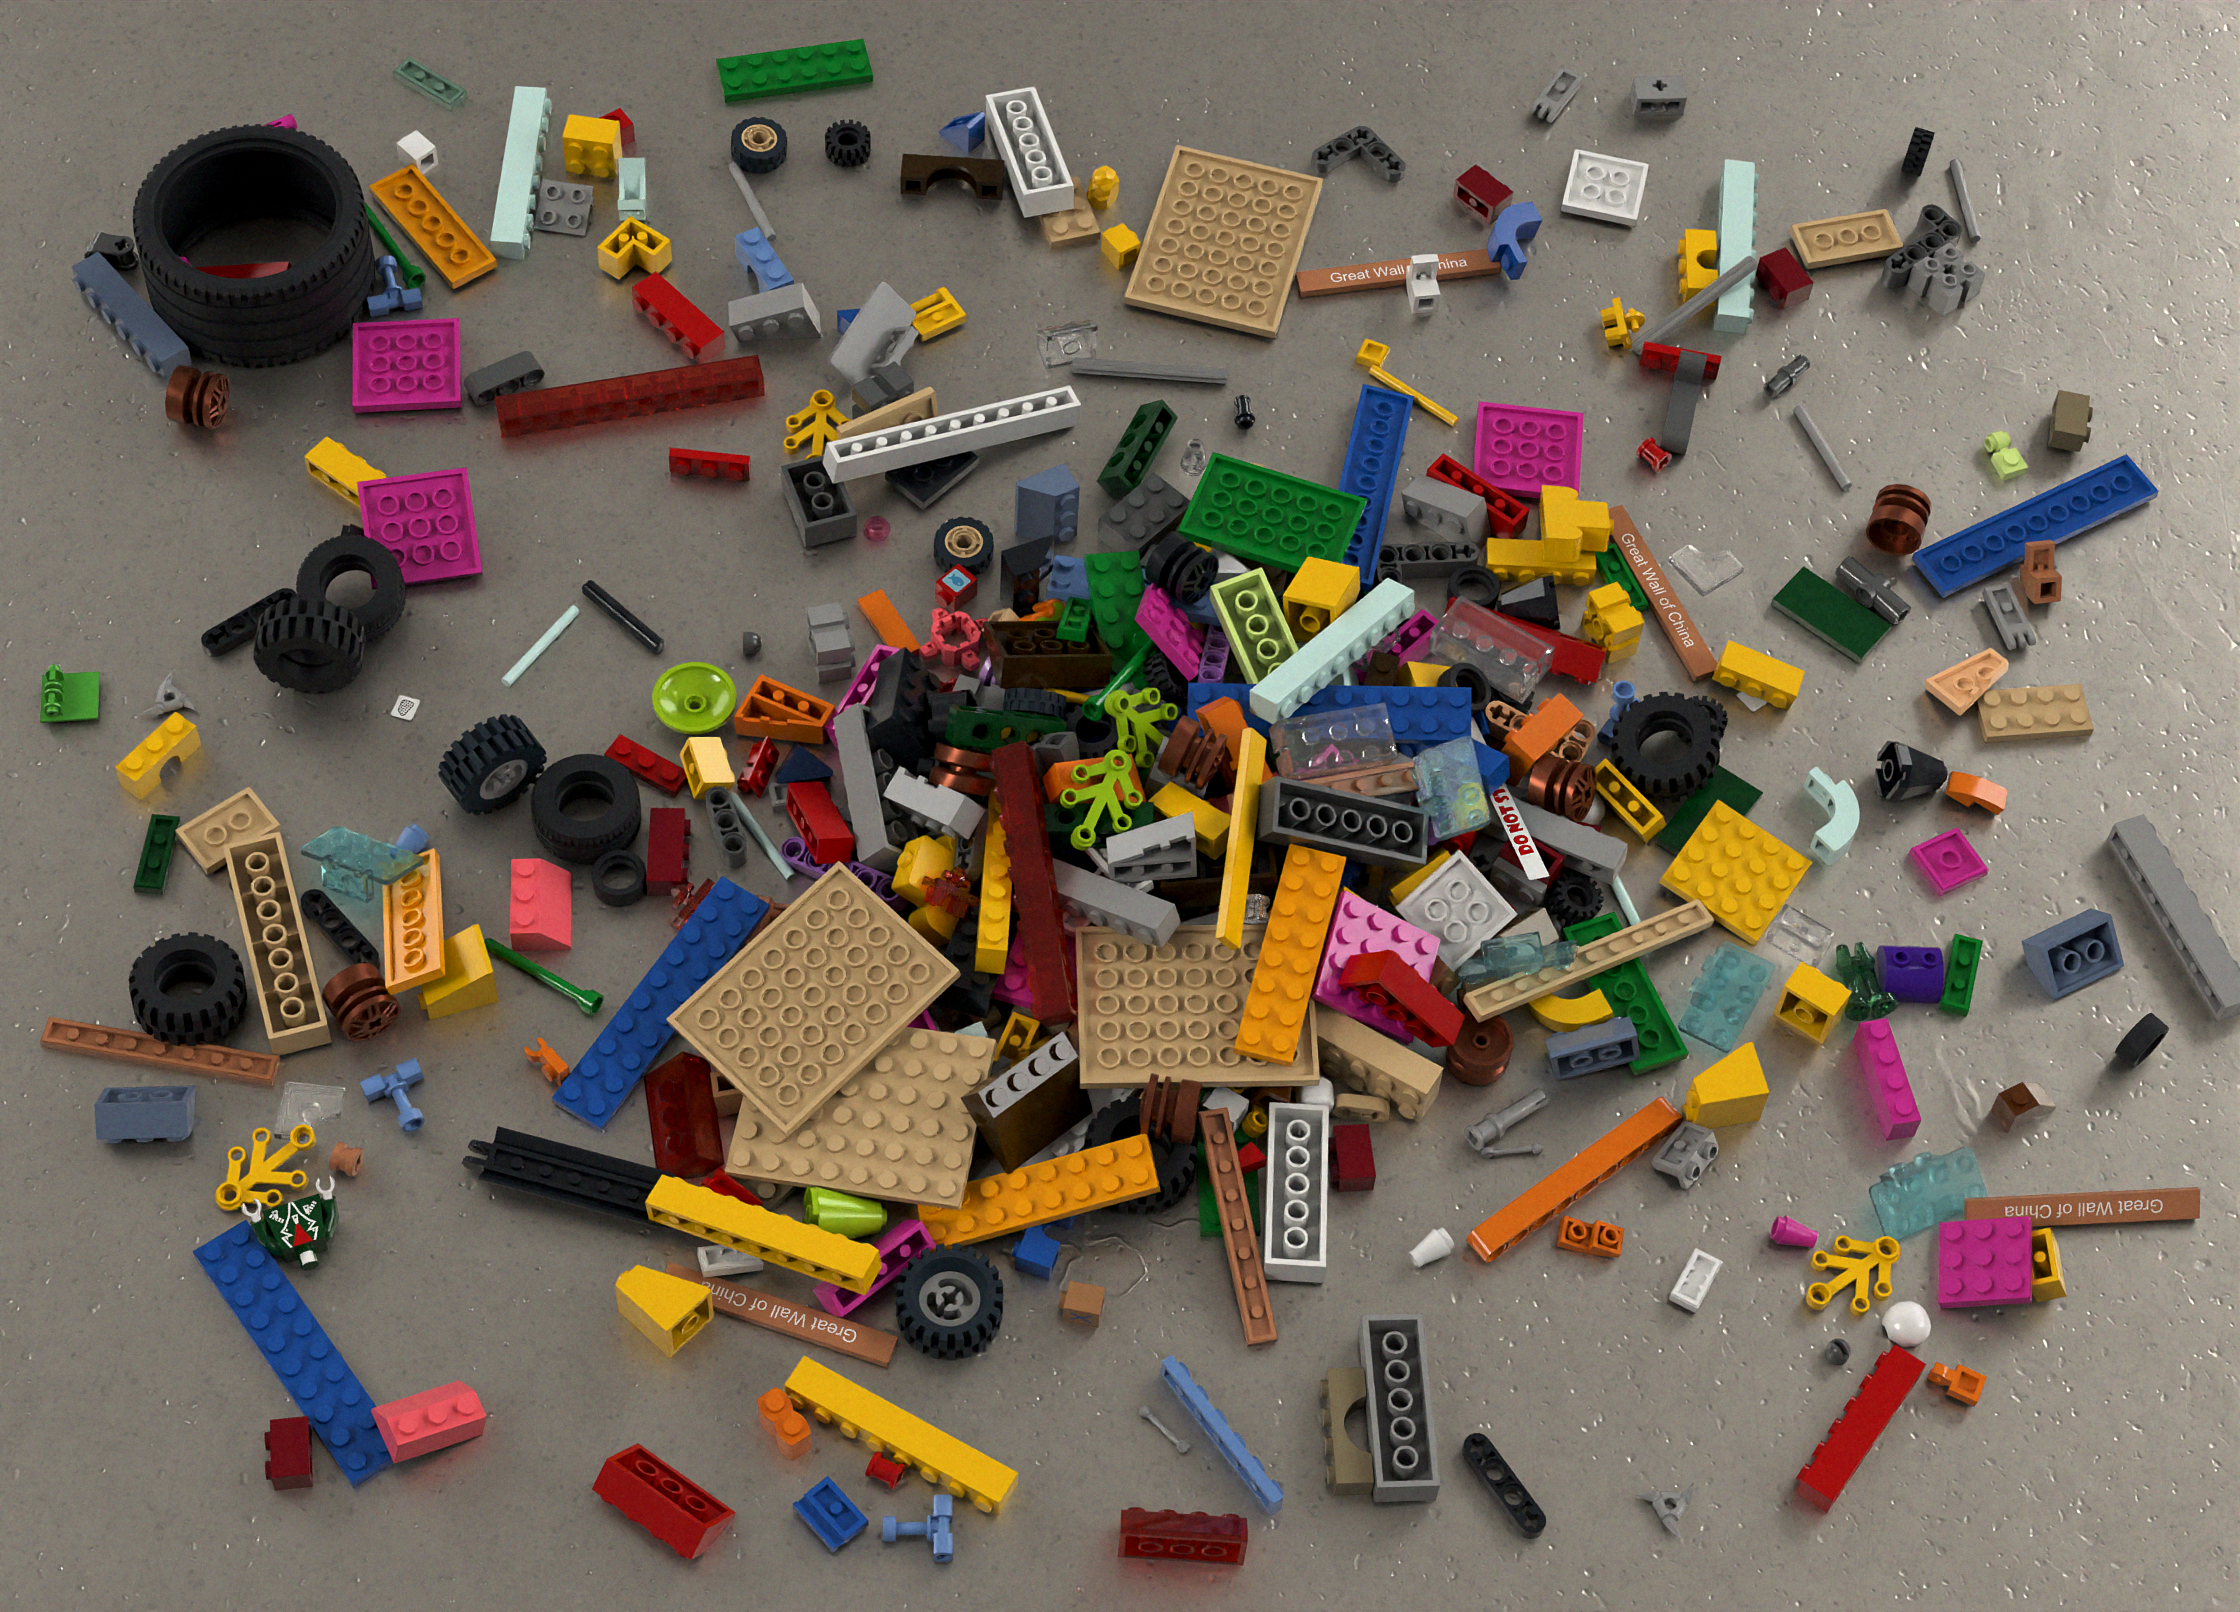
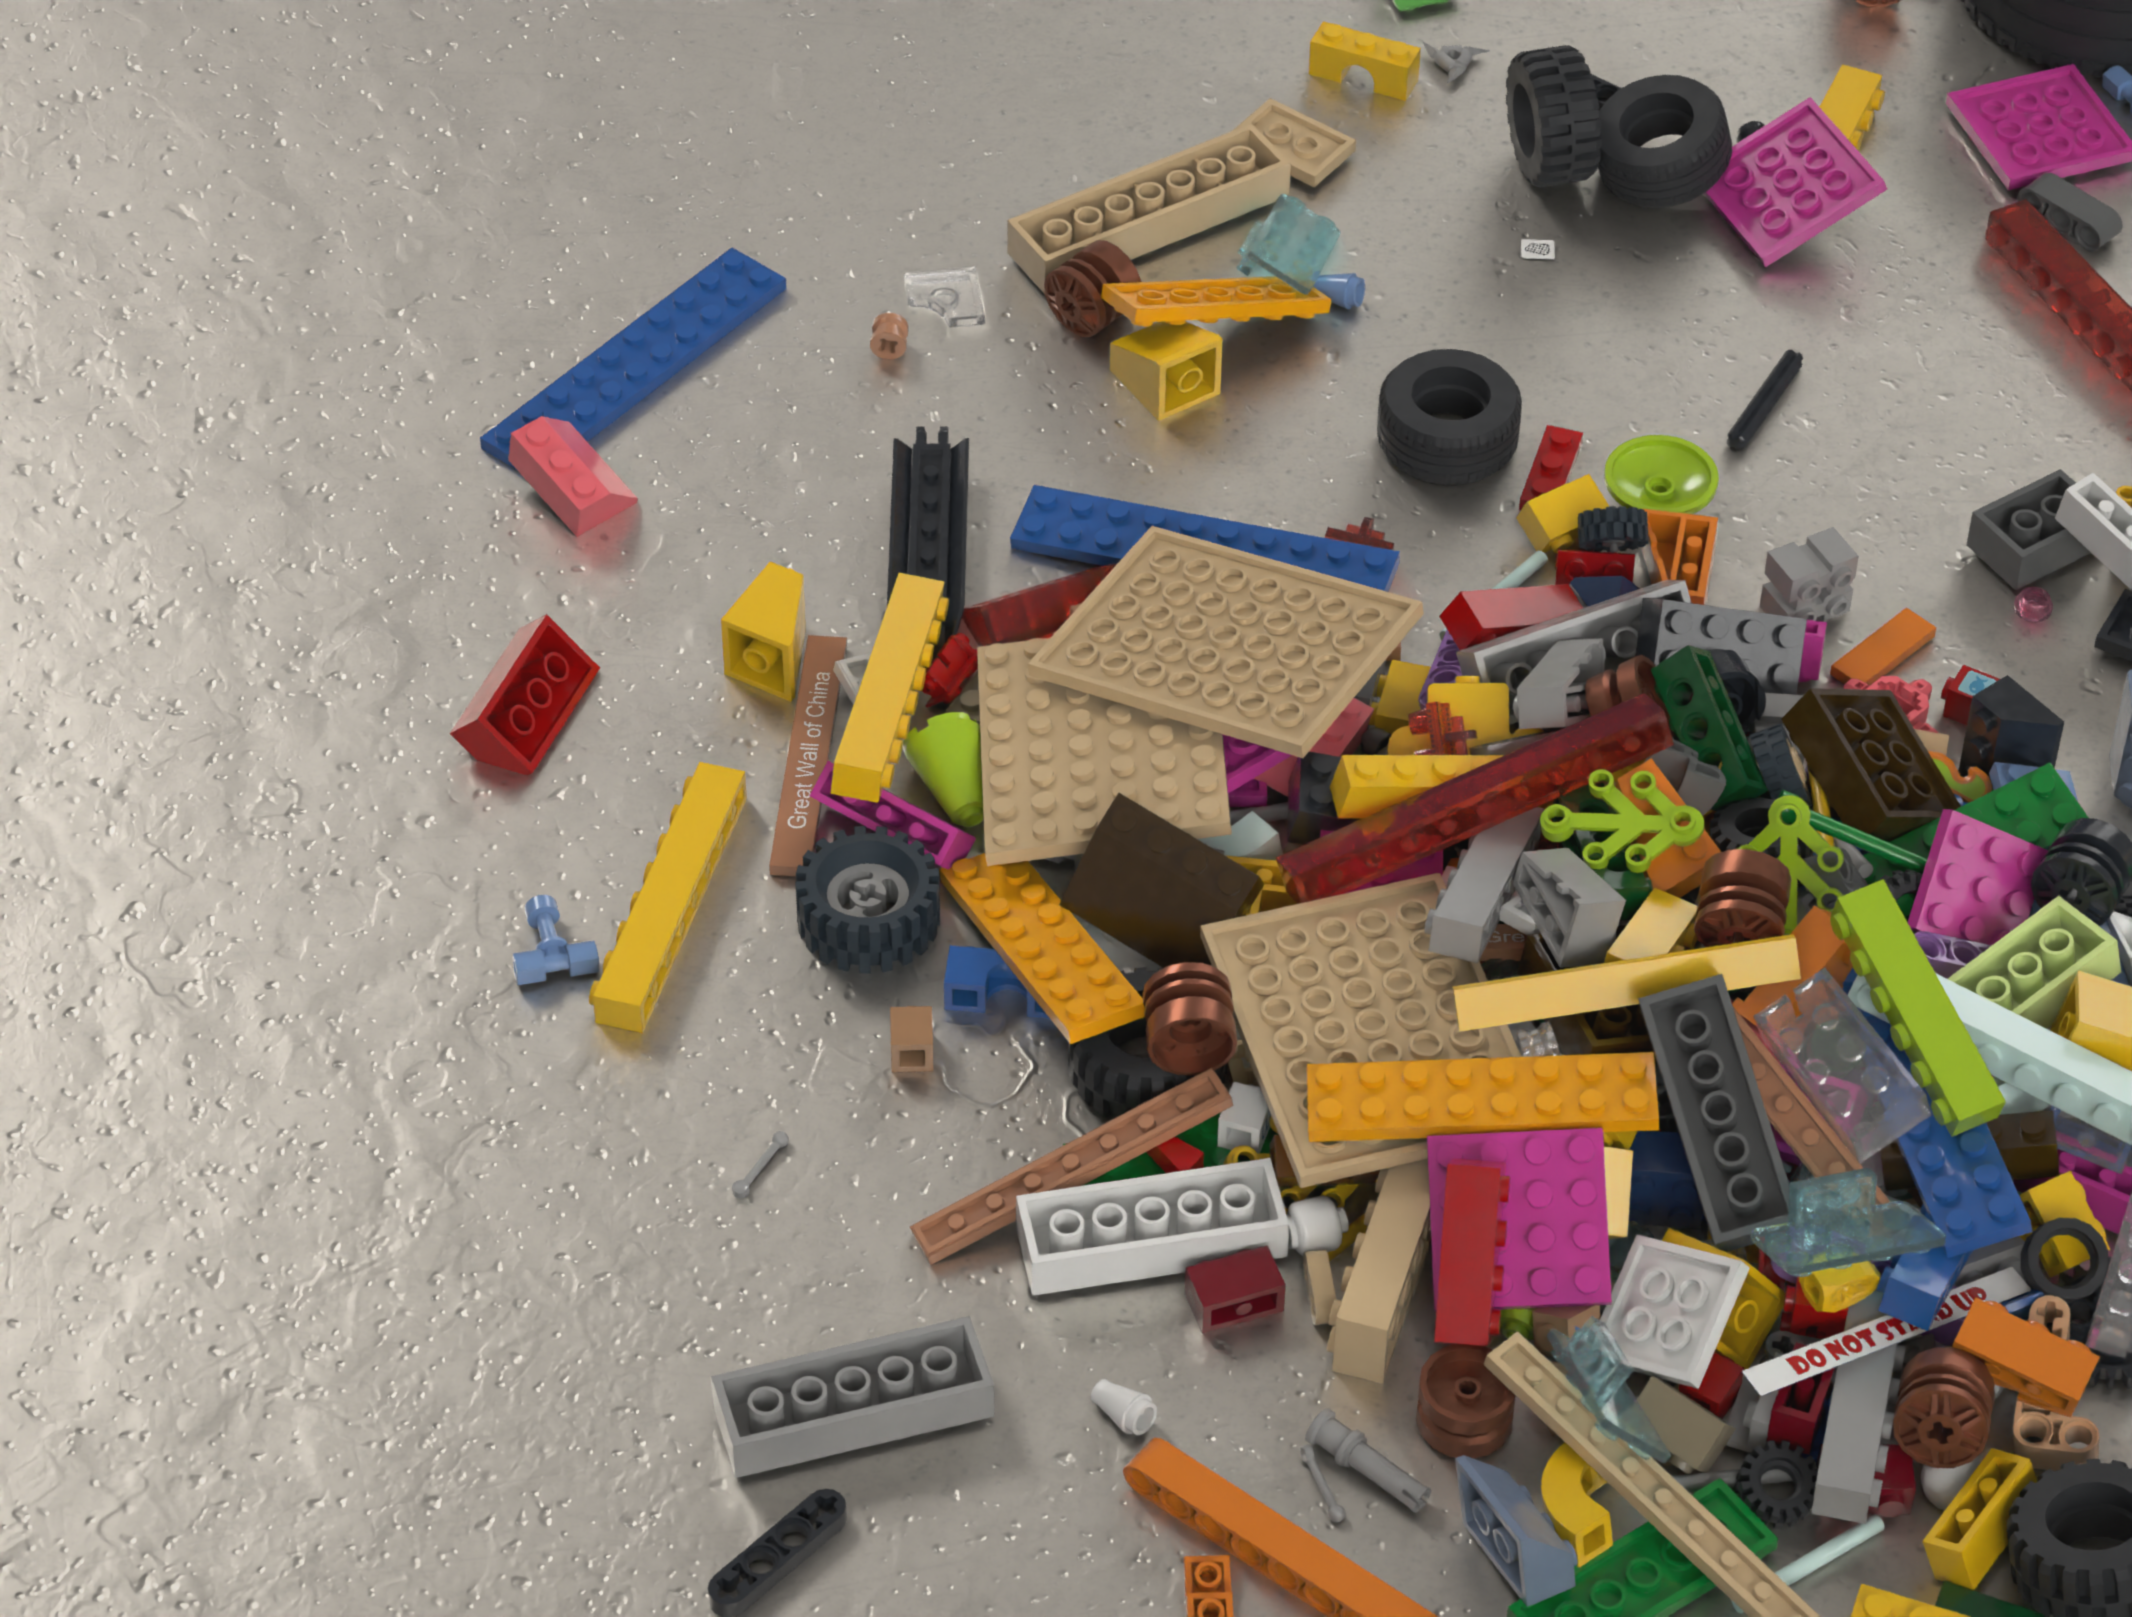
camera: 80 degrees right, 10 degrees down
nougat tile [40,1017,281,1087] -> none
sand blue slope [94,1085,196,1143] -> none
black tyre [128,932,247,1046] -> none
dark green tile [133,814,182,895] -> none
yellow plant [215,1124,316,1211] -> none
dark green torso [241,1176,339,1271] -> none
dark red brick [264,1416,313,1491] -> none
black beam [300,889,380,970] -> none
medium blue bar [360,1057,425,1132] -> none
black wheel [438,714,547,815] -> none
green piece [484,938,604,1016] -> none
light aqua bar [501,605,580,687] -> none
coral slope [510,858,572,951] -> none
orange plate [524,1037,570,1086] -> none
black tyre [591,849,647,907] -> none
dark red brick [646,808,691,896] -> none
red plate [668,447,751,481] -> none
dark grey beam [705,786,747,869] -> none
dark grey hinge [743,632,762,654] -> none
orange brick [757,1387,811,1461] -> none
blue plate [793,1476,869,1553] -> none
red bush [865,1451,906,1490] -> none
black wheel [934,516,994,576] -> none
green tile [1056,596,1093,642] -> none
clear red slope [1118,1507,1248,1566] -> none
medium blue plate [1160,1355,1283,1516] -> none
dark tan arch [1320,1367,1374,1496] -> none
none -> black wheel [1578,506,1649,553]
none -> lime brick [1830,879,2006,1137]

